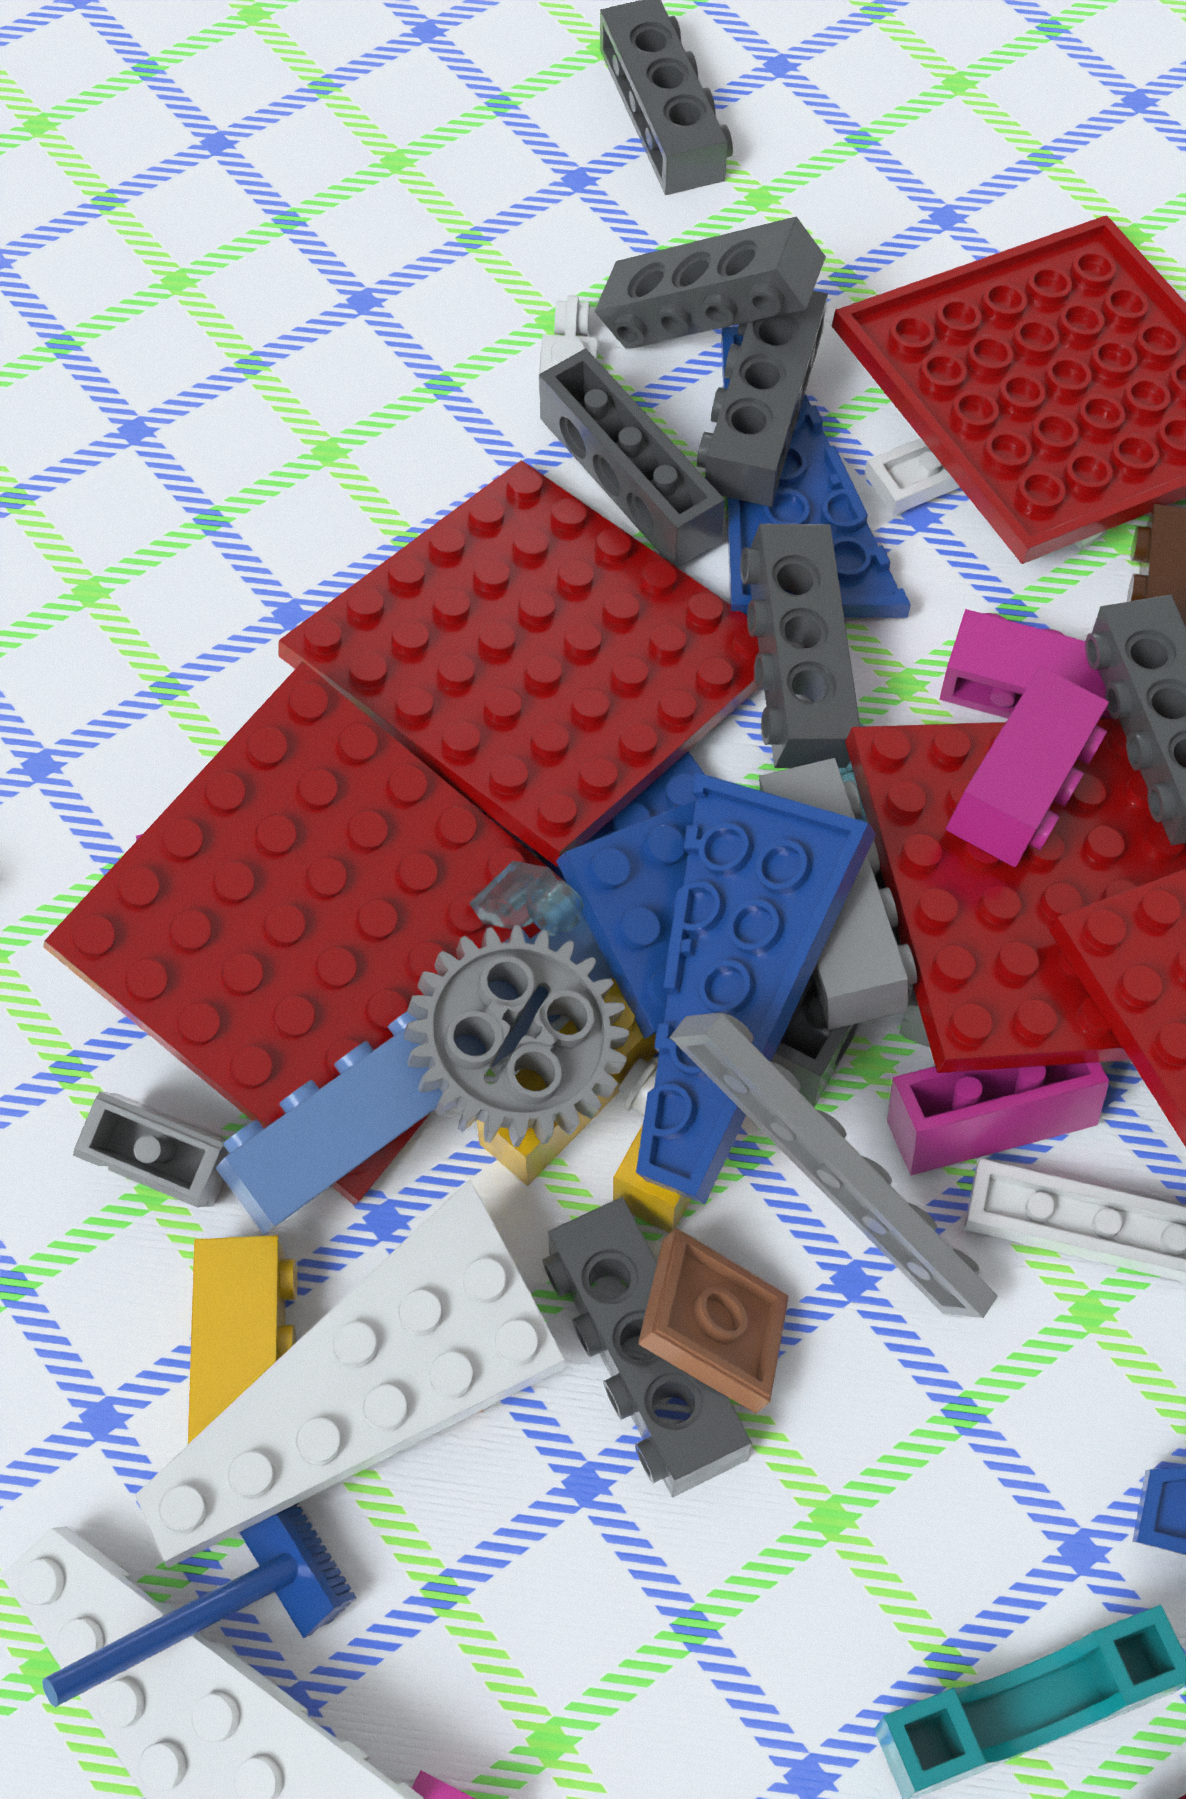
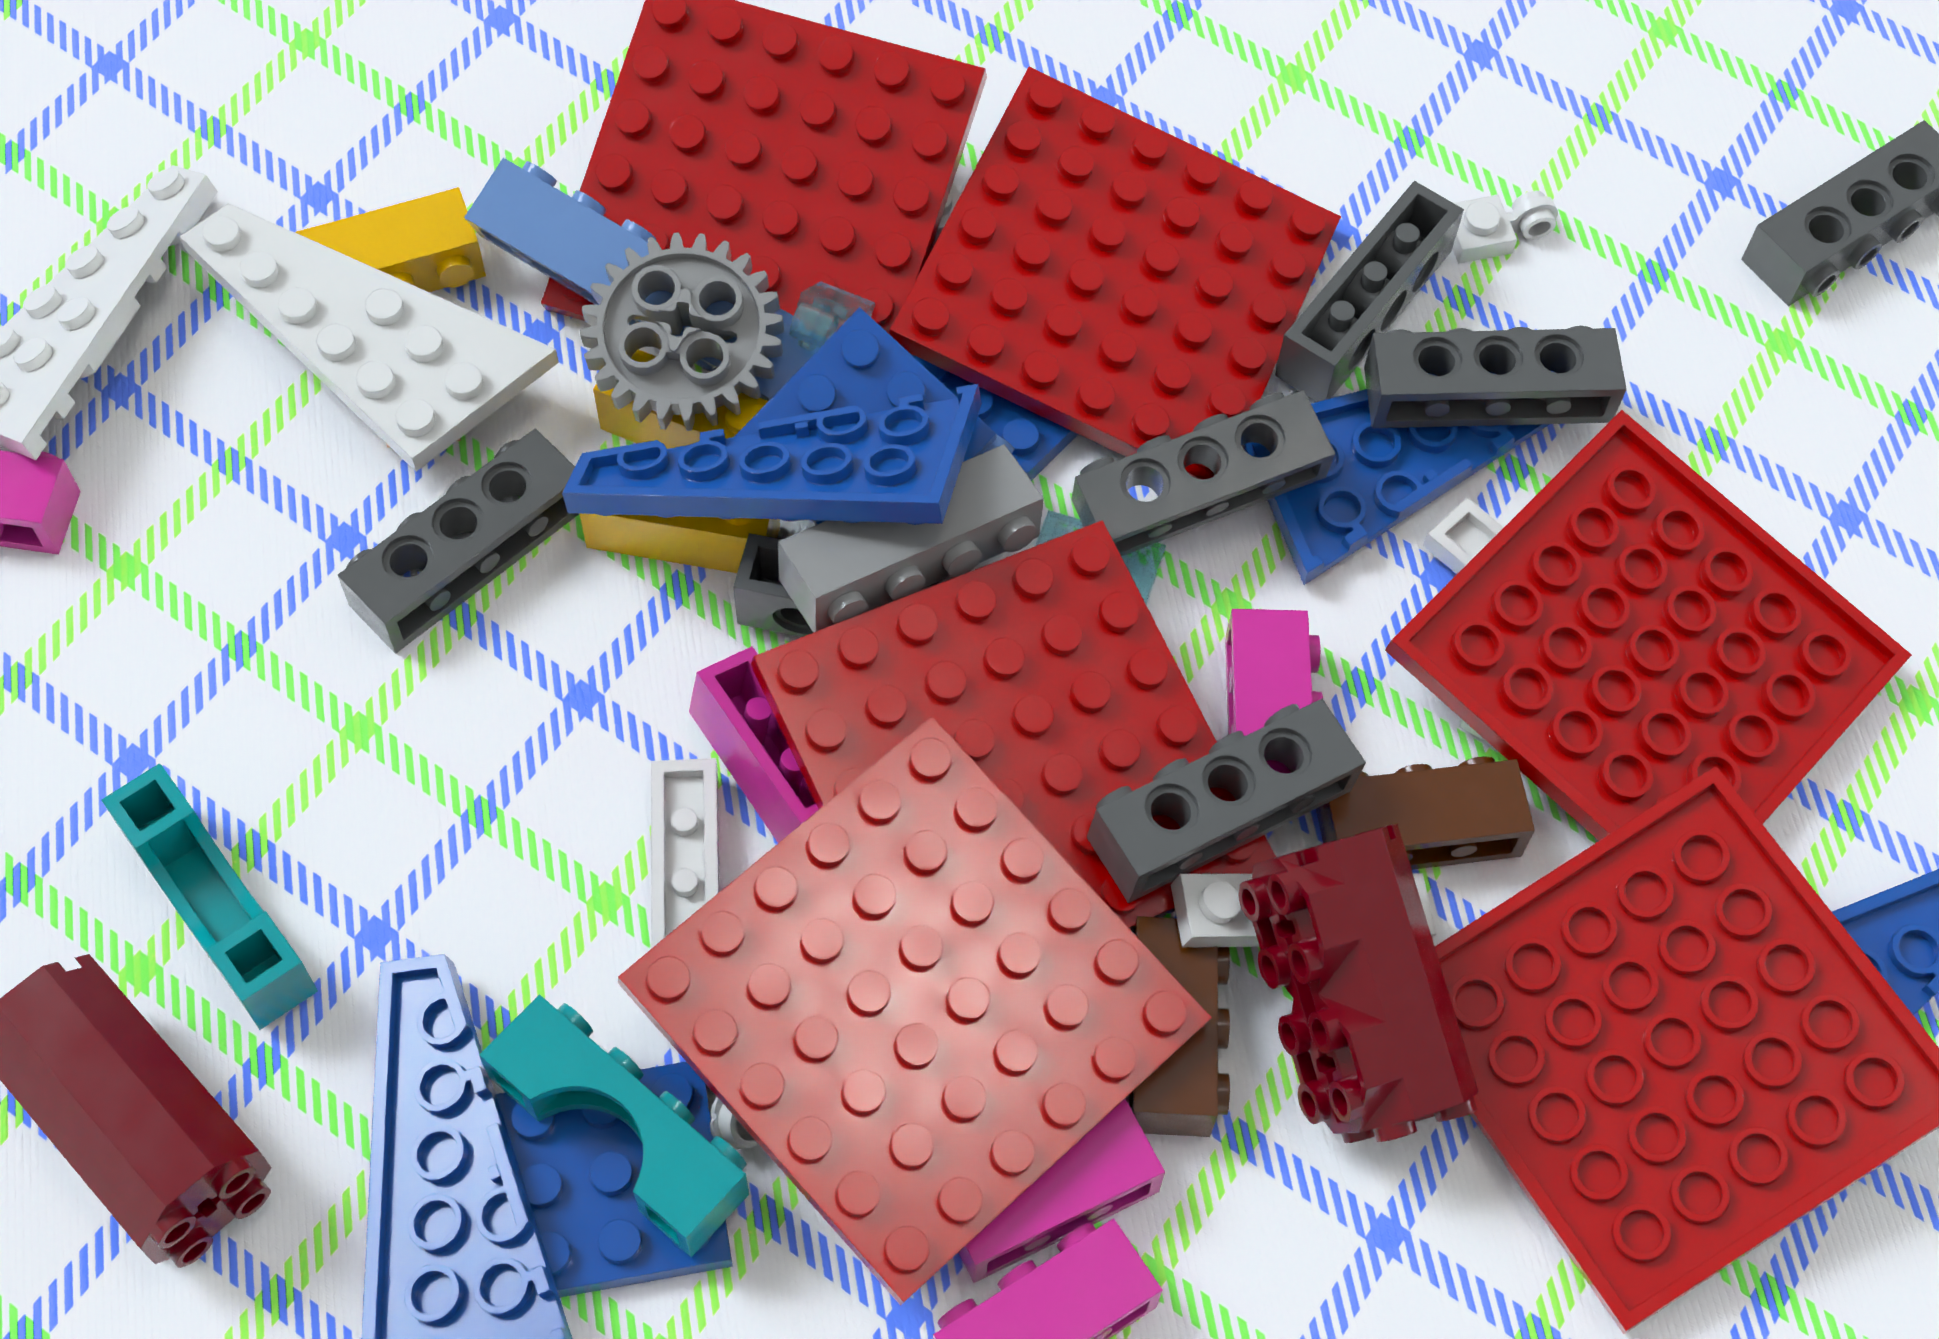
camera: 70 degrees right, 0 degrees up
blue piece [42,1503,357,1707] -> none
light grey brick [73,1091,230,1208] -> none
dark grey brick [594,216,826,349] -> none
nougat tile [638,1228,789,1413] -> none
light grey plate [670,1013,998,1318] -> none
dark pink brick [945,665,1109,867] -> none

